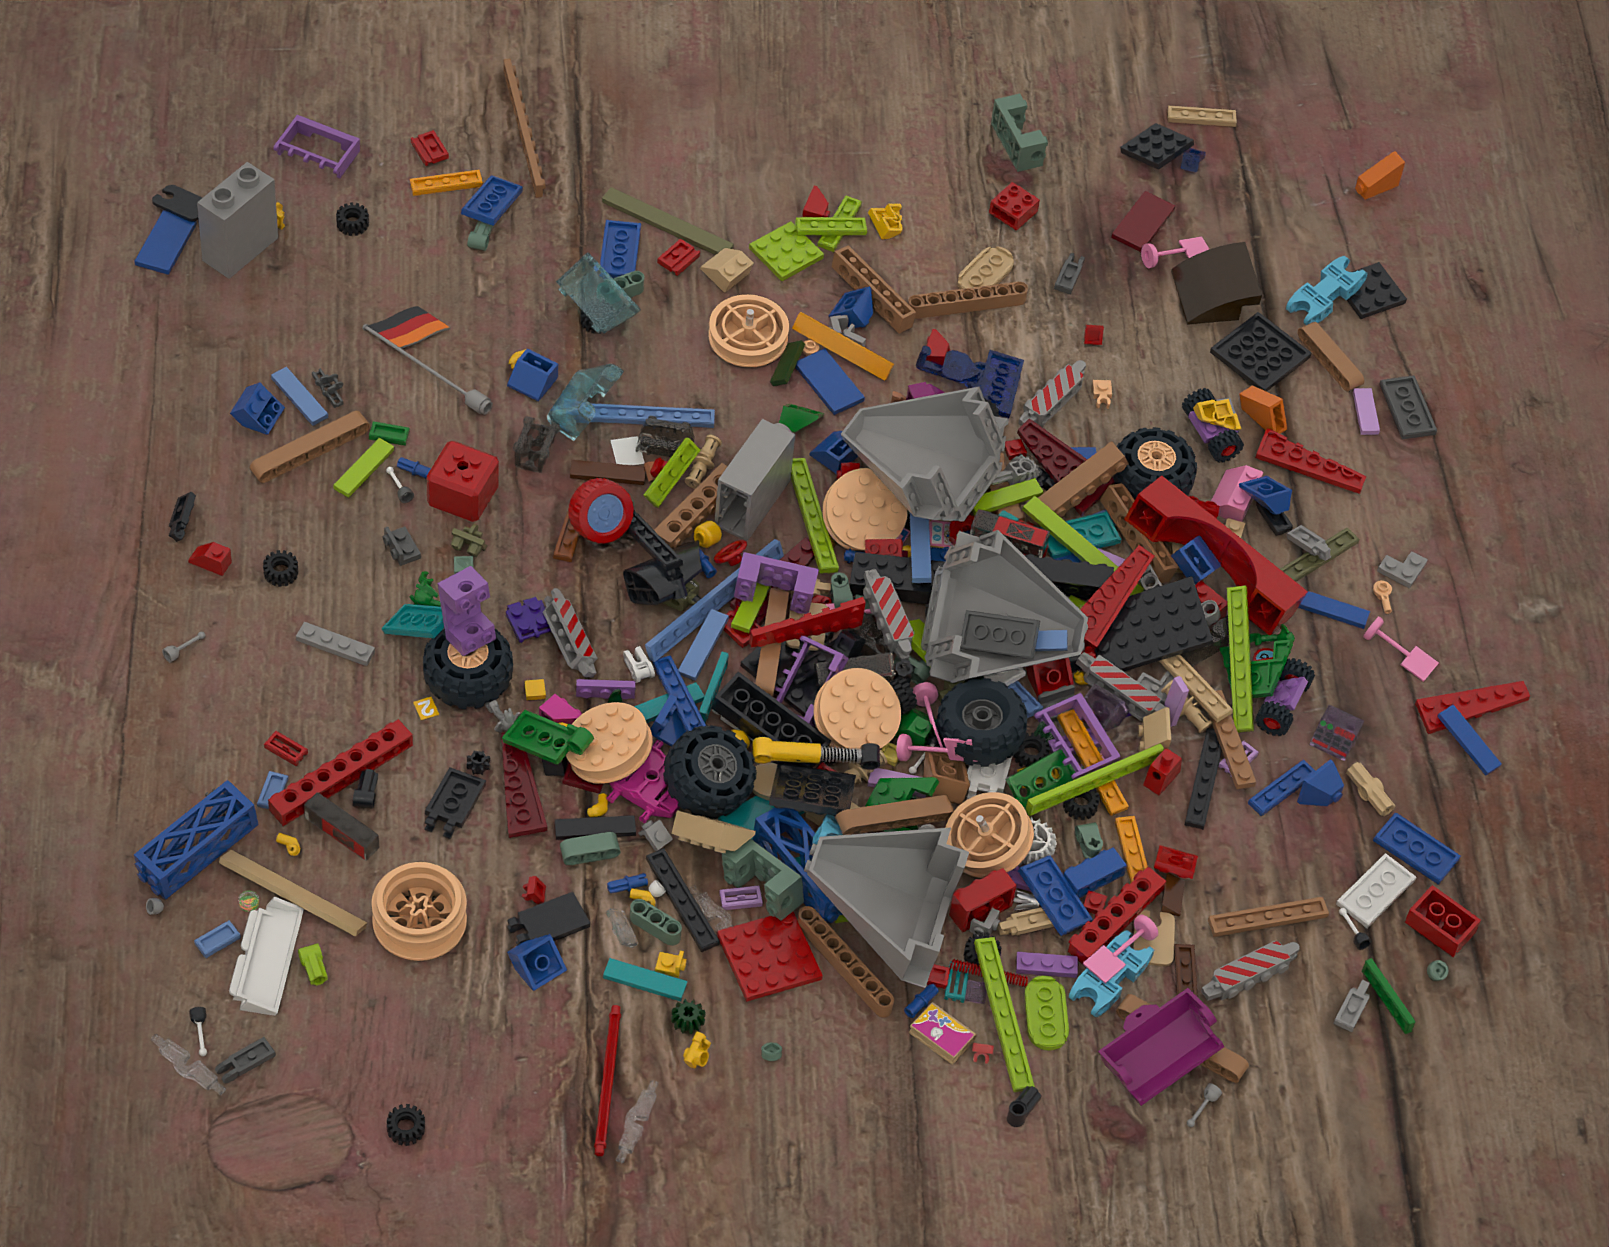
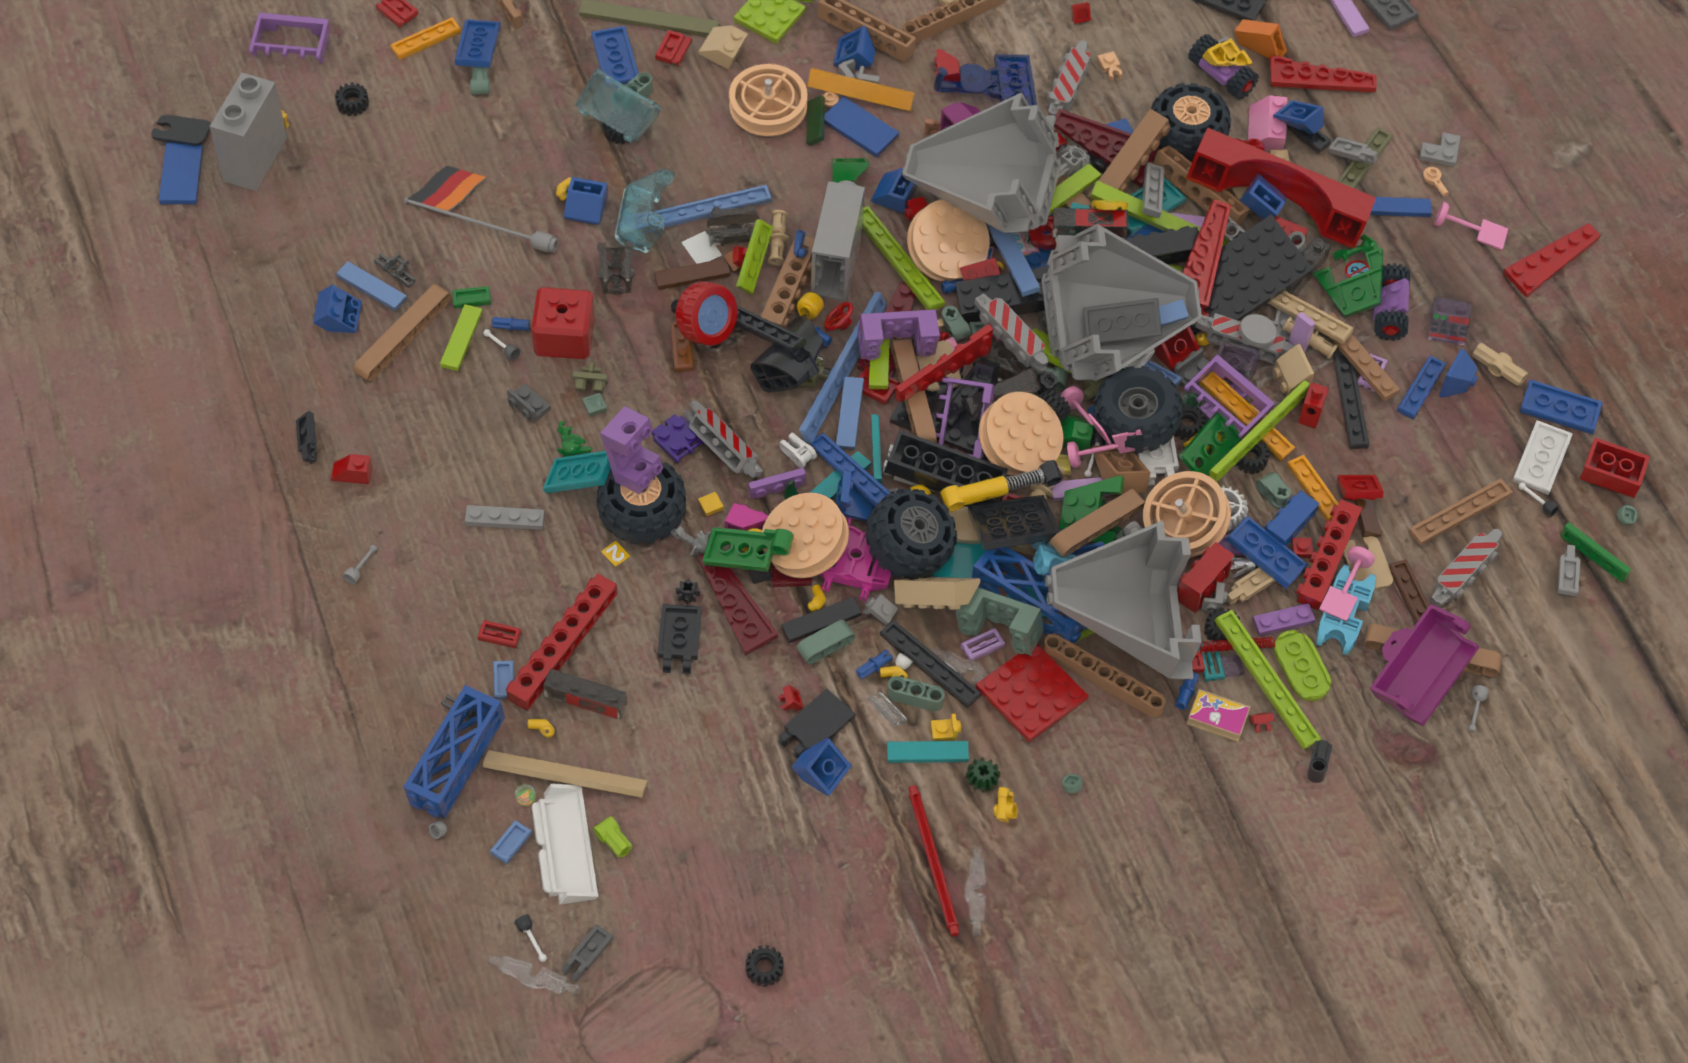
camera: 15 degrees left, 5 degrees up
black tyre [263,550,298,587] -> none
black piece [353,769,378,809] -> none
light nougat wheel [372,862,467,961] -> none
lime tile [1227,585,1254,733] -> none
blue tile [1437,705,1502,776] -> none
none -> blue arm [794,230,807,258]
none -> yellow tile [1091,200,1128,210]
none -> light grey plate [1142,162,1164,218]
none -> light grey tile [1239,314,1277,348]

